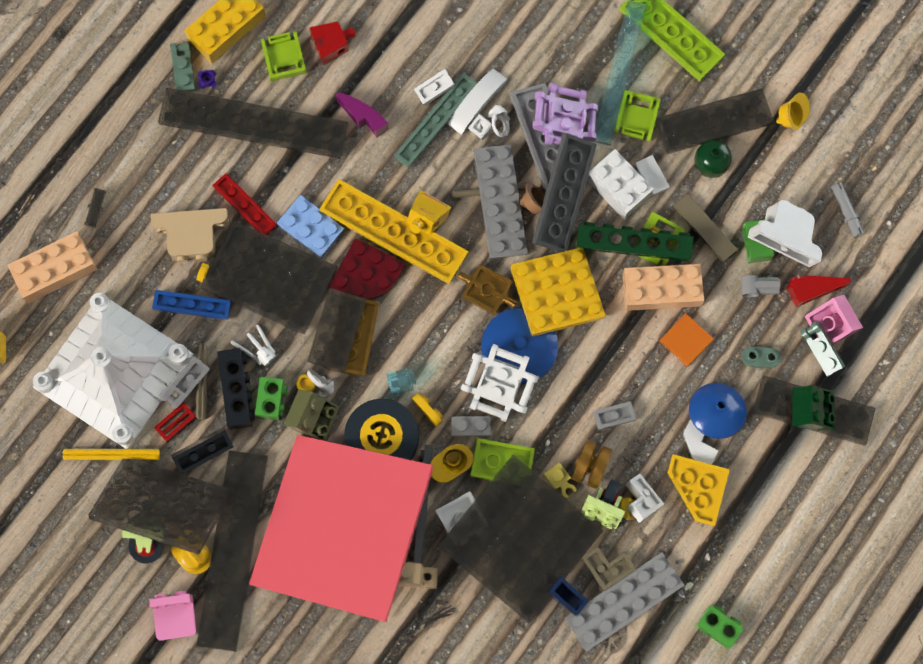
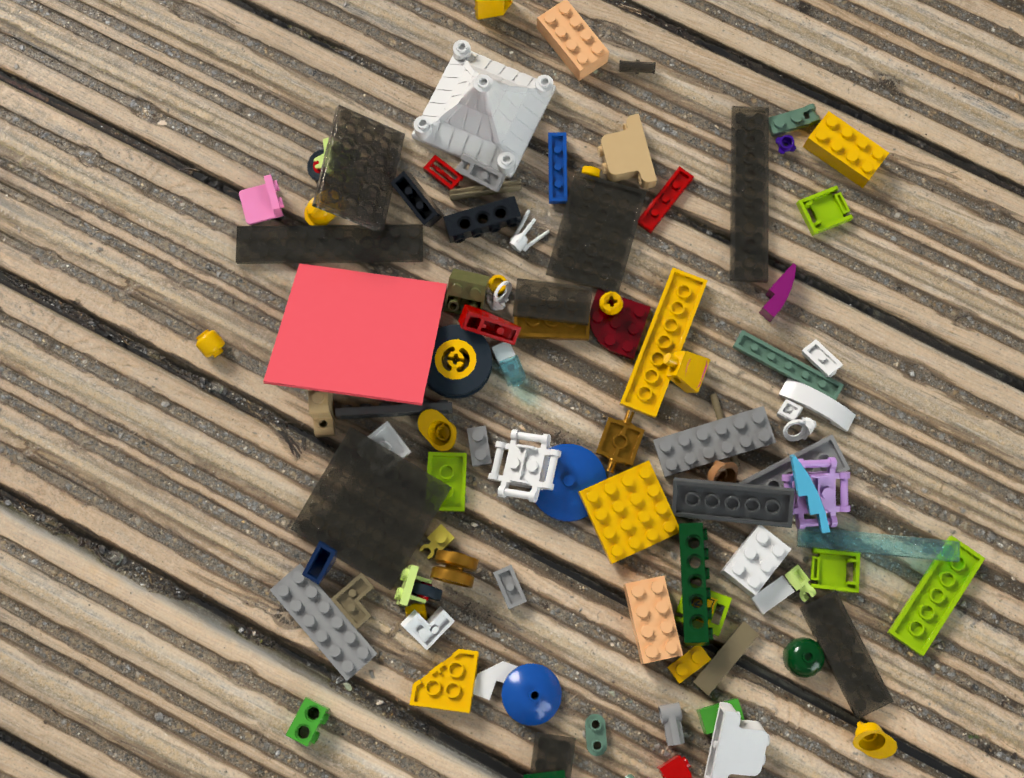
camera: 80 degrees right, 0 degrees up
yellow axle [63,449,160,460] -> none
bright green brick [255,377,288,421] -> none
light blue plate [277,195,345,258] -> none
red torso [309,22,356,65] -> none
yellow plate [411,393,443,427] -> none
orange tile [659,313,714,367] -> none
none -> red slope [458,304,521,345]
none -> white tile [491,342,516,365]
none -> yellow piece [599,291,623,315]
none -> yellow plate [666,646,711,684]
none -> yellowish green plate [785,564,817,602]
none -> medium azure slope [790,454,830,533]

